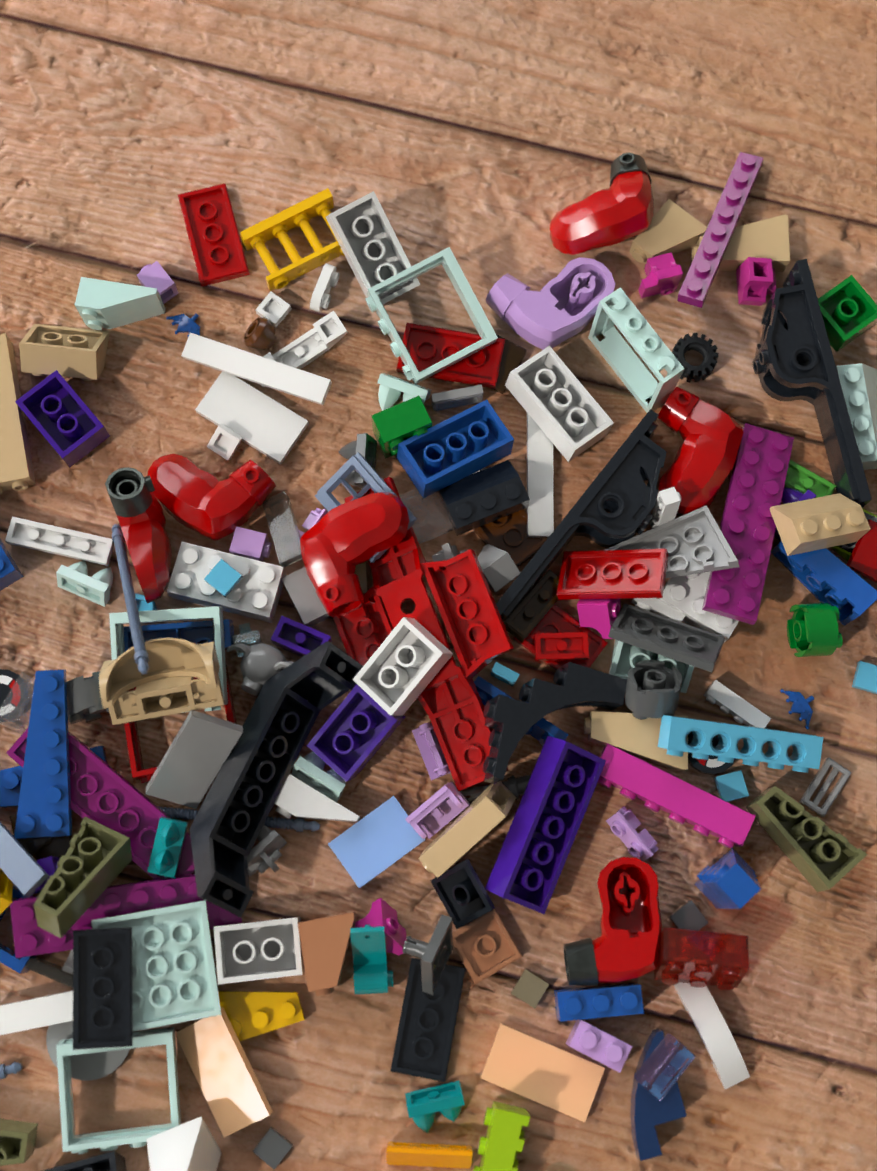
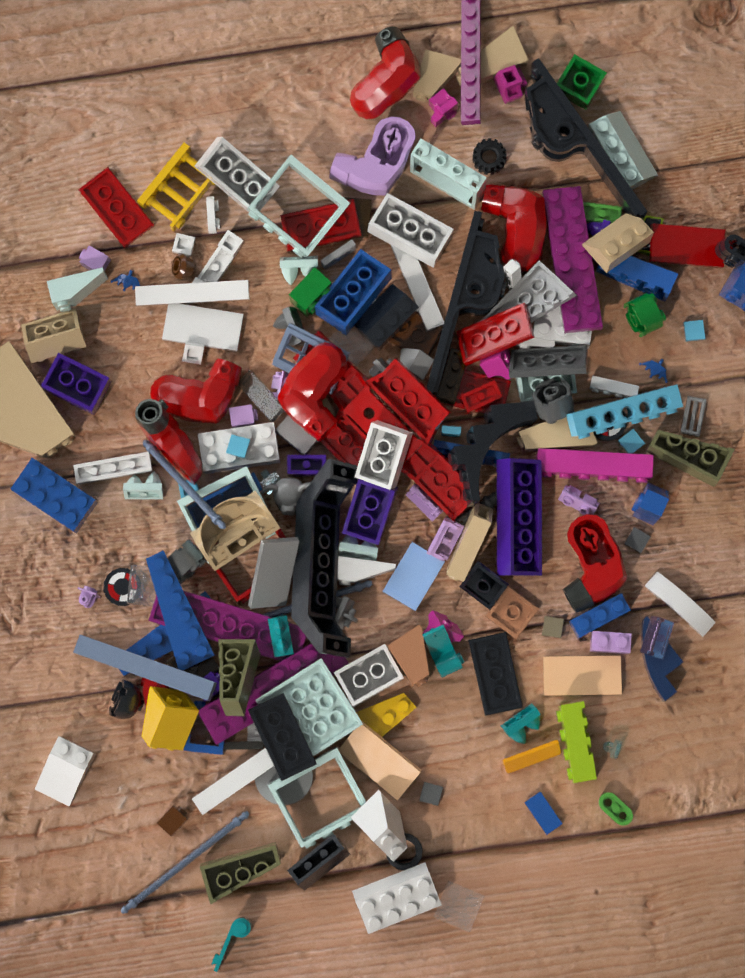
camera: 15 degrees left, 5 degrees up
dark grey tile [403,915,453,995] -> none
clear red brick [654,927,749,990] -> none

